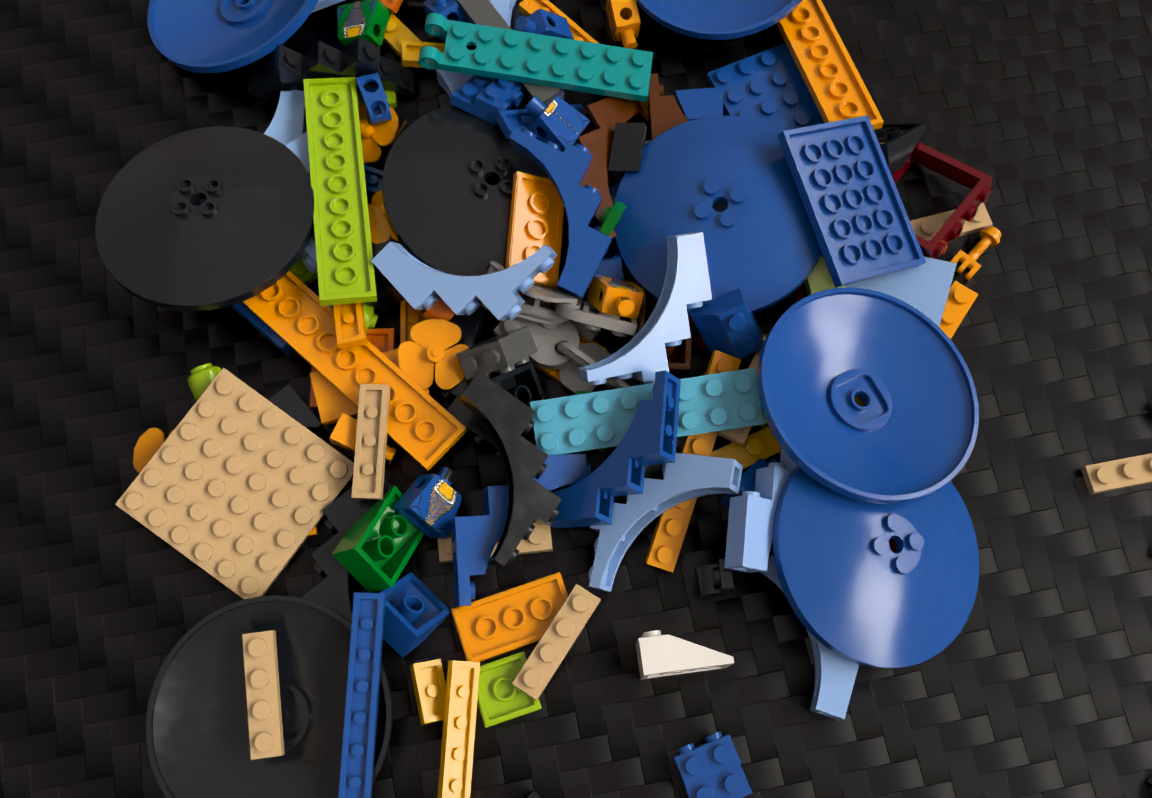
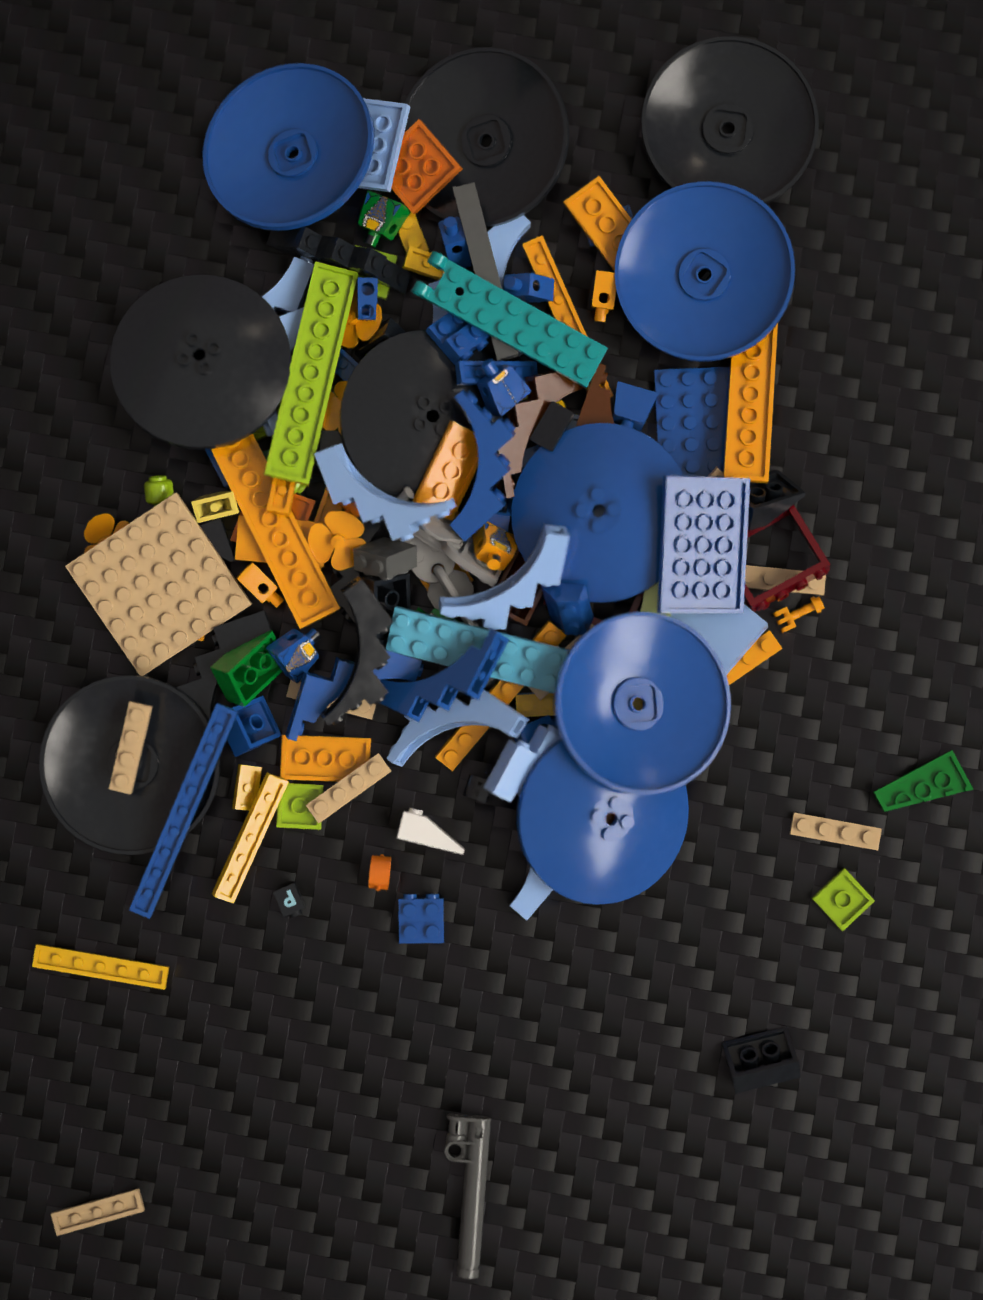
camera: 20 degrees right, 15 degrees up
tan plate [351,384,390,500] -> none
green plate [599,201,627,236] -> none
none -> light yellow slope [191,491,239,523]
none -> orange piece [369,854,391,891]

